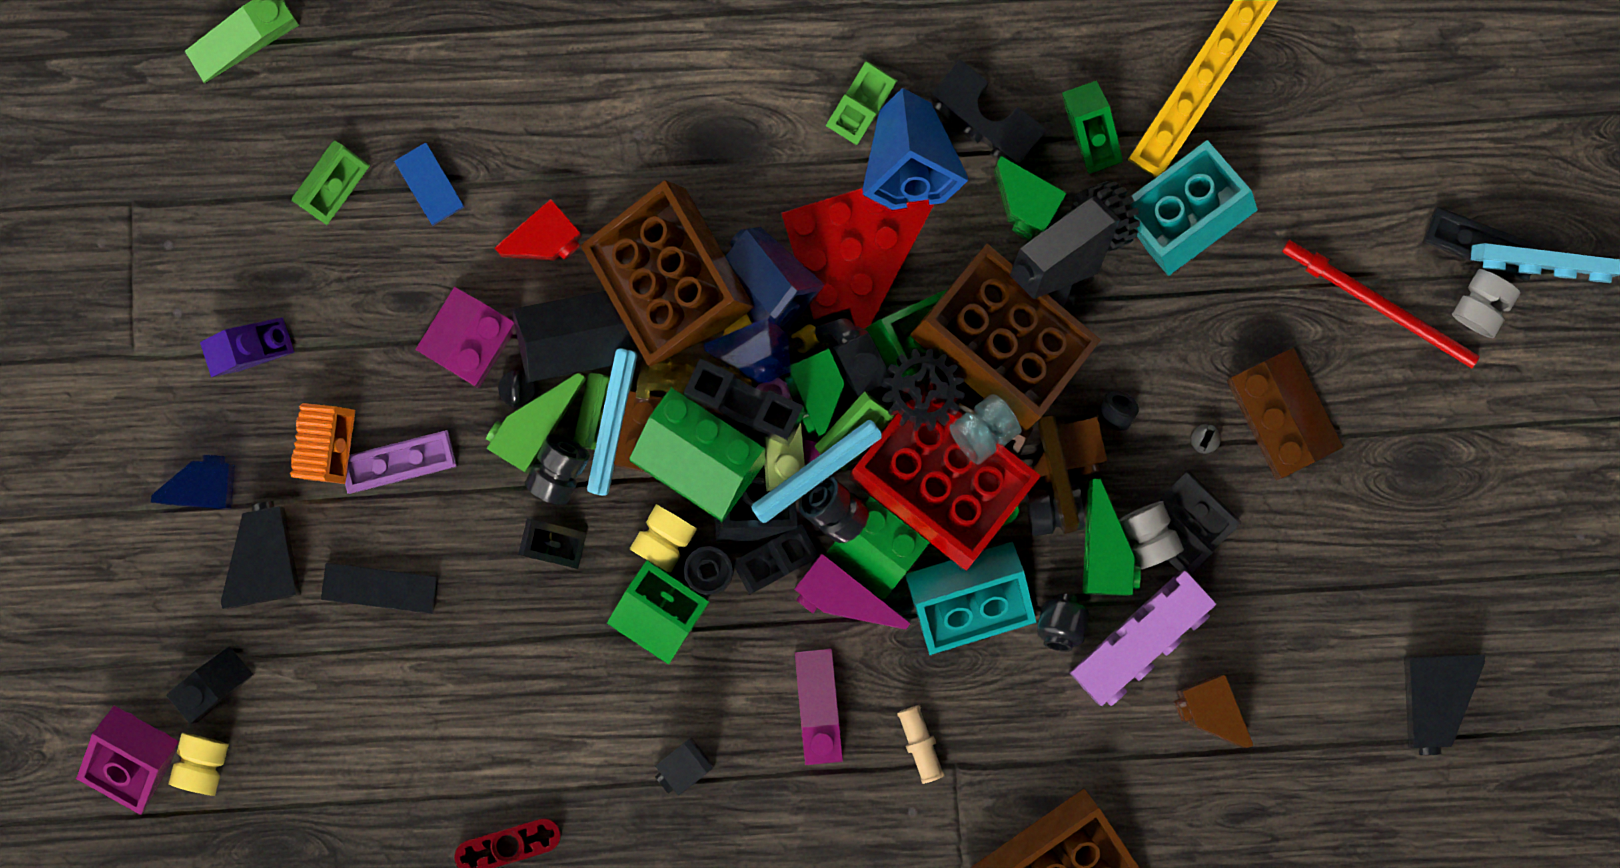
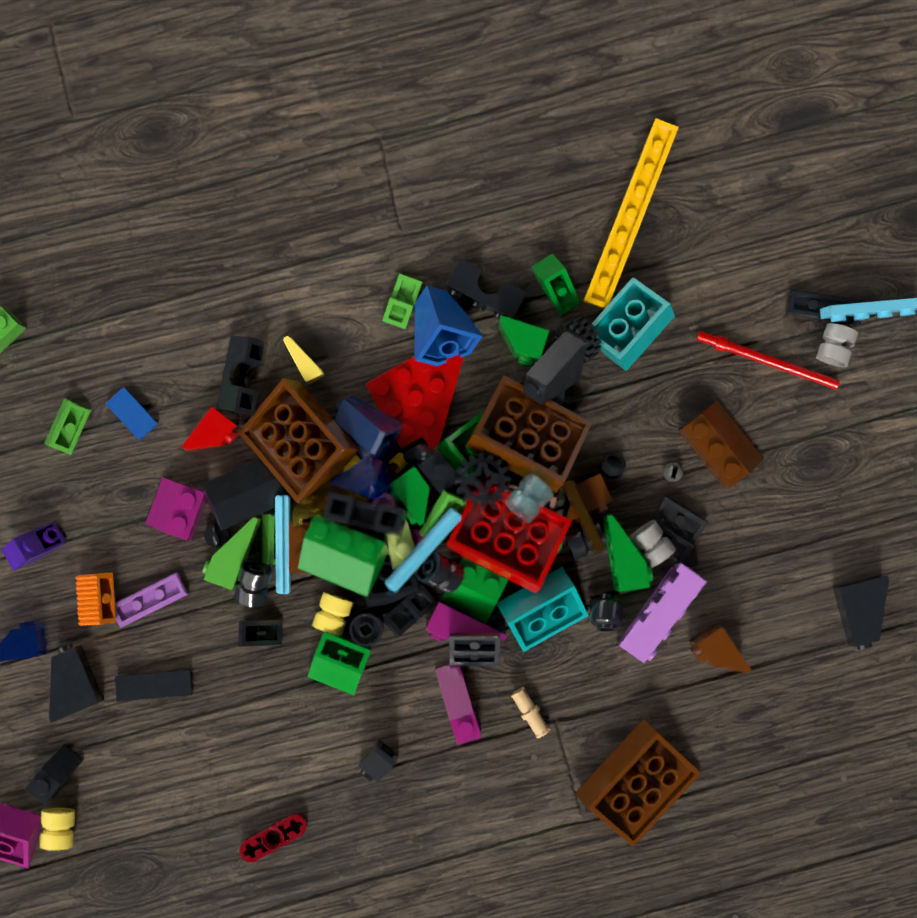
camera: 10 degrees left, 0 degrees up
none -> black arch [216,336,269,416]
none -> light yellow slope [283,336,325,385]
none -> black slope [449,633,501,666]

